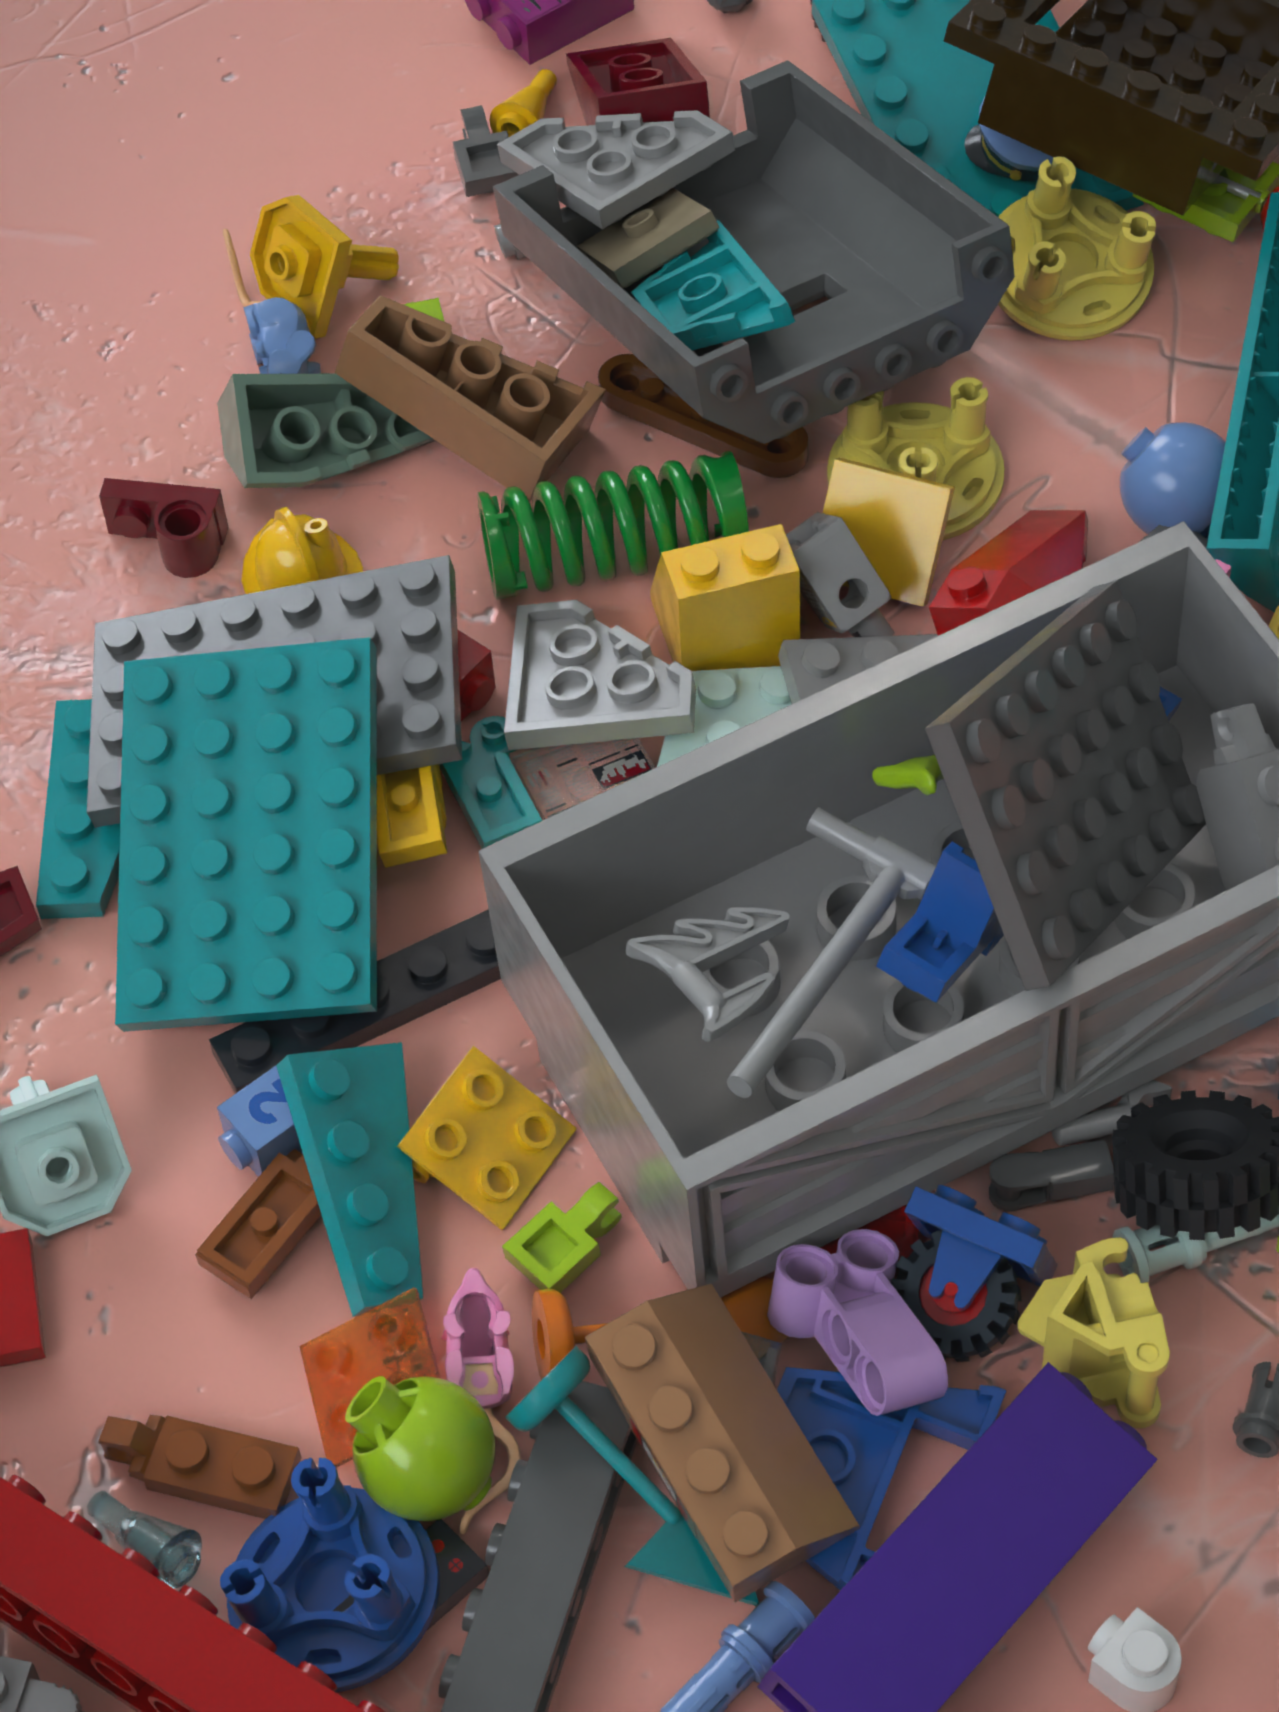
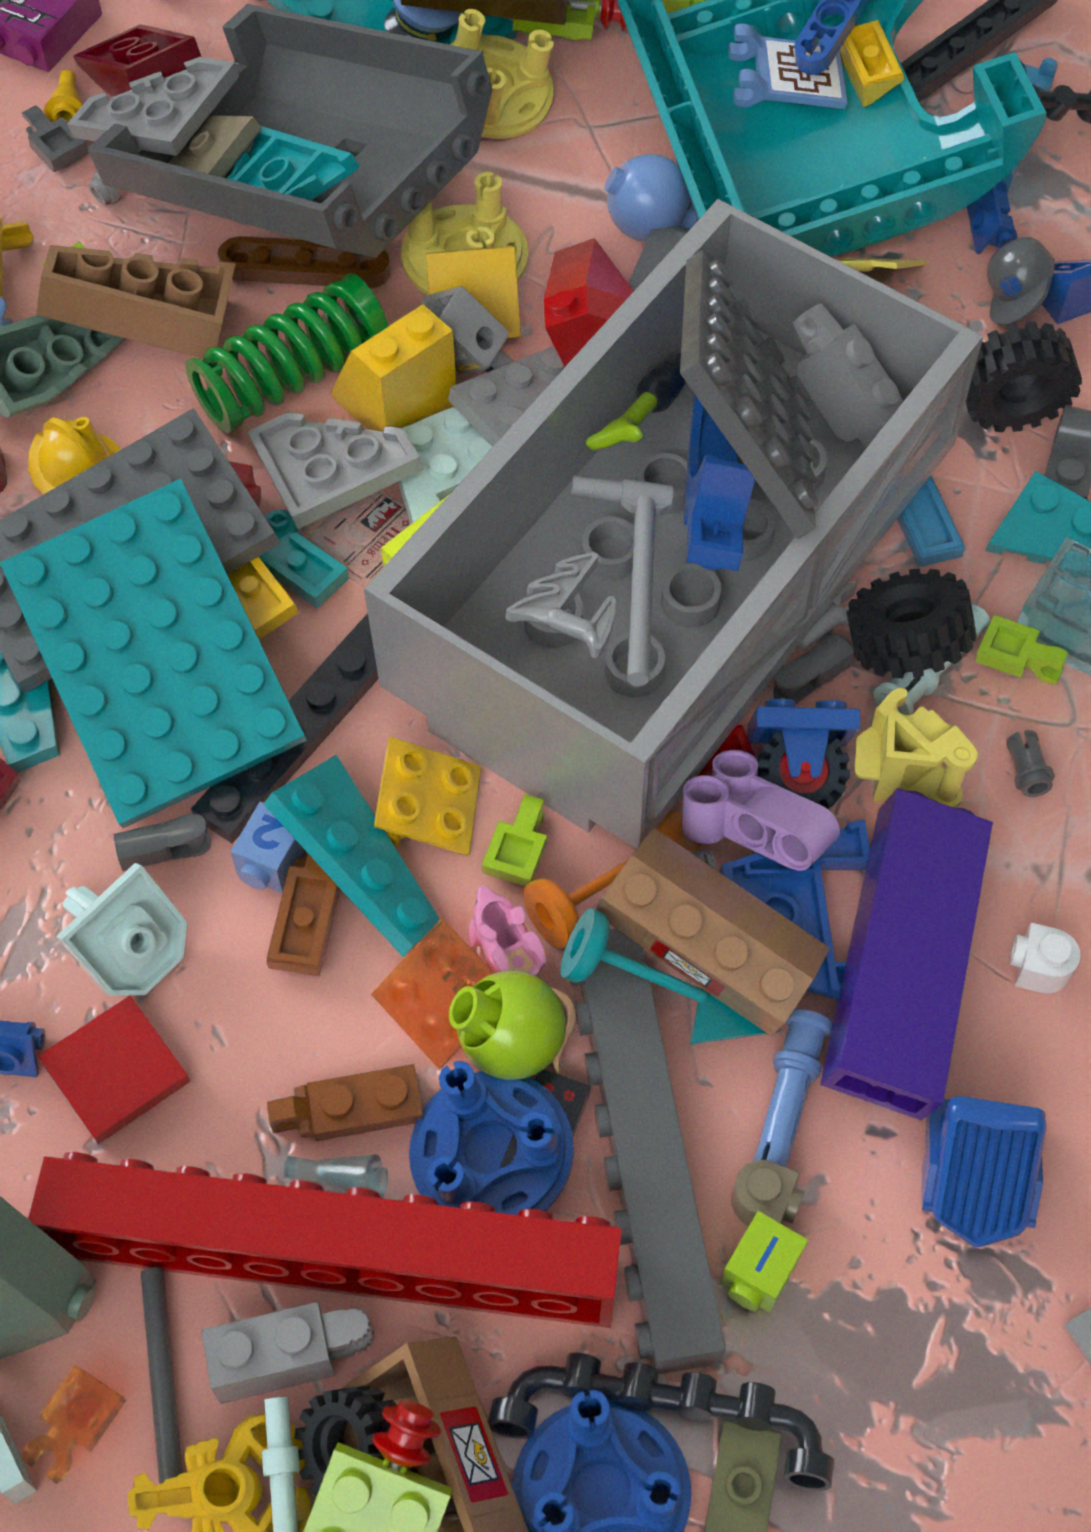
camera: 30 degrees left, 5 degrees up
none -> dark grey bar [114,814,212,871]

